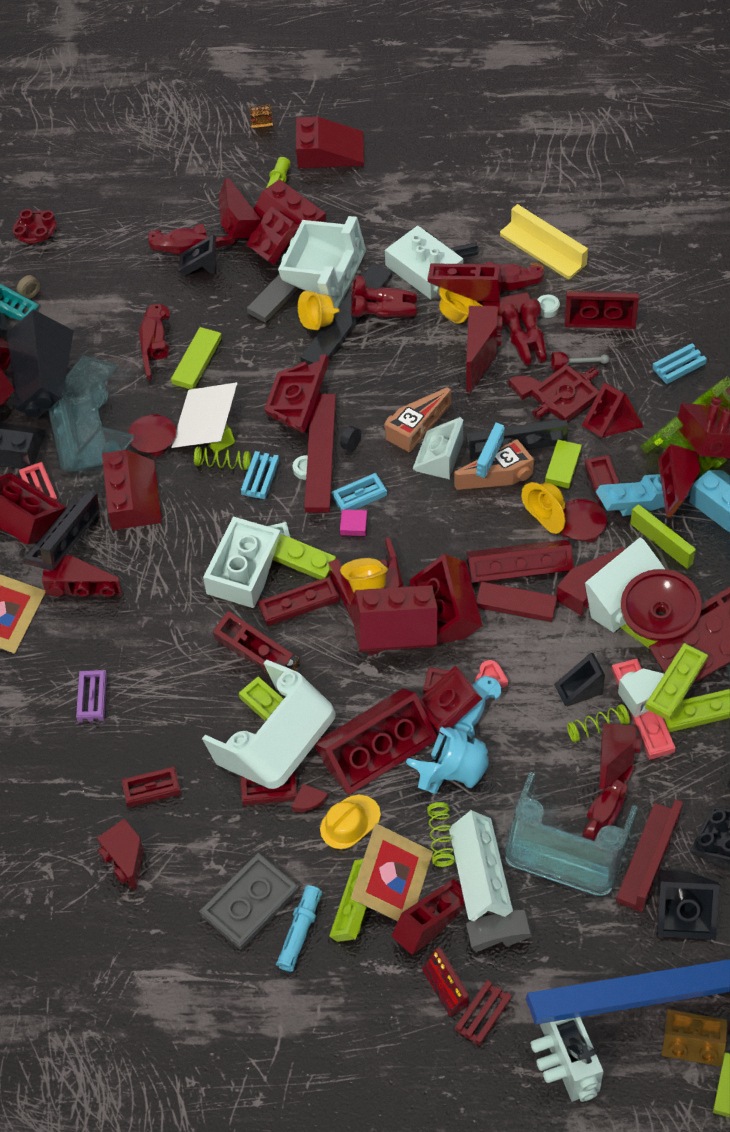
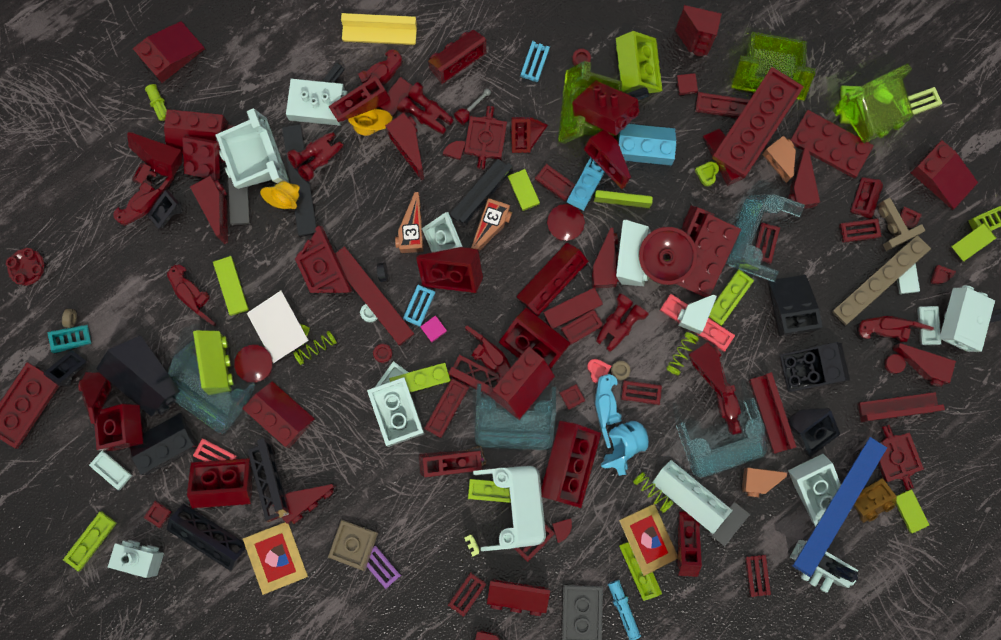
camera: 45 degrees left, 25 degrees up
medium azure tile [241,451,279,499] -> none
clear orange tile [249,104,273,128] -> none
yellow piece [320,795,381,849] -> none
yellow piece [340,558,388,593] -> none
dark red tile [419,665,483,735] -> none
slope [422,947,469,1016] -> none
medium azure tile [476,423,505,478] -> none
yellow piece [521,482,565,534] -> none
light aqua tile [537,295,560,318] -> none
black slope [554,653,605,706] -> none
lime tile [645,643,708,720] -> none
none -> dark red tile [132,163,156,185]
none -> dark red slope [190,176,228,244]
none -> lime slope [193,330,234,395]
none -> dark tan tile [328,520,378,571]
none -> dark red tile [373,344,393,363]
none -> dark red slope [416,247,483,293]
none -> yellowish green tile [465,534,480,556]
none -> clear light blue windscreen [475,383,556,450]
none -> dark red slope [487,579,550,616]
none -> dark red tile [561,309,604,345]
none -> dark red piece [596,293,649,352]
none -> dark tan tile [611,361,630,381]
none -> dark red tile [621,380,662,405]
none -> nougat slope [742,468,787,497]
none -> light aqua slope [788,454,851,527]

